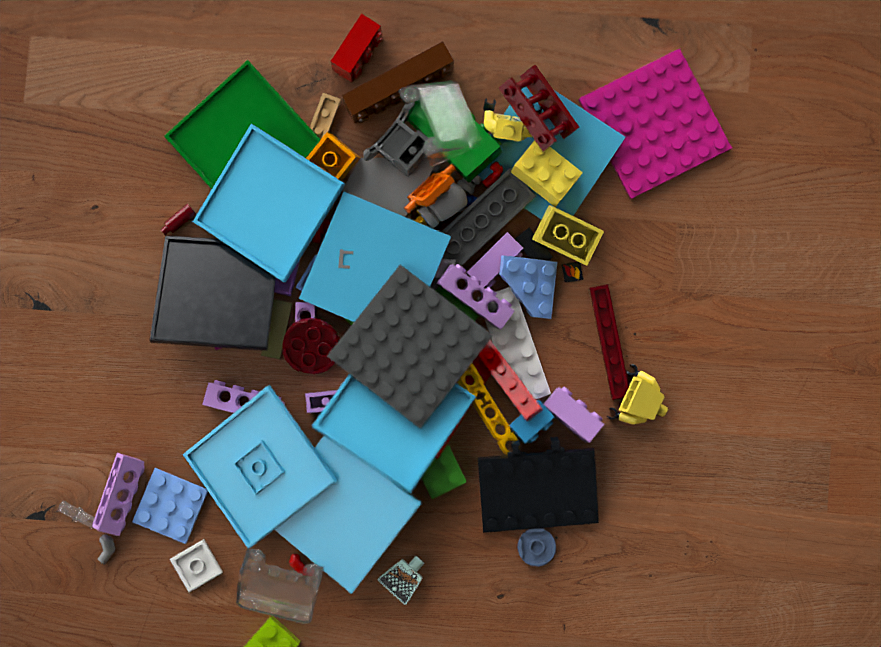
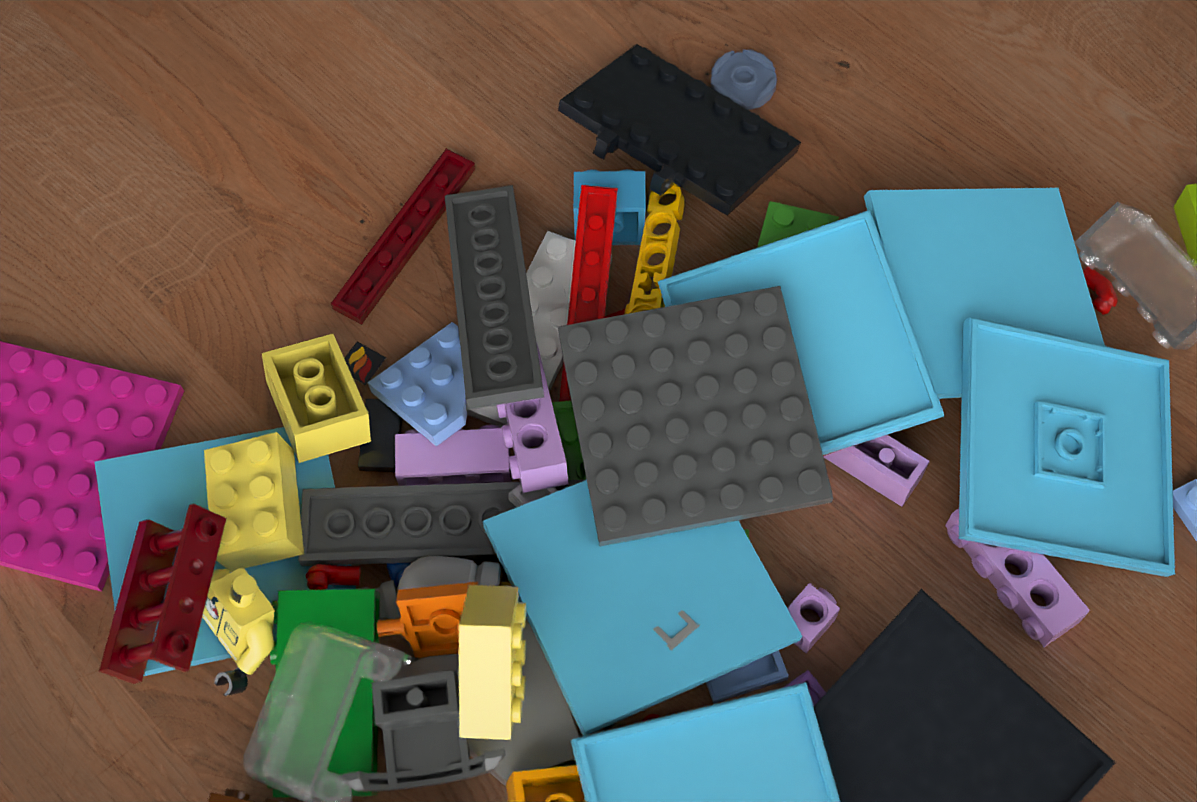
camera: 135 degrees left, 20 degrees down
olive tile [261,300,293,360] -> none
dark red tile [282,318,340,375] -> none
torso [378,556,424,605] -> none
lavender brick [543,387,604,443] -> none
light yellow torso [607,364,668,425] -> none
none -> dark grey plate [445,185,544,409]
none -> light yellow brick [459,585,526,740]

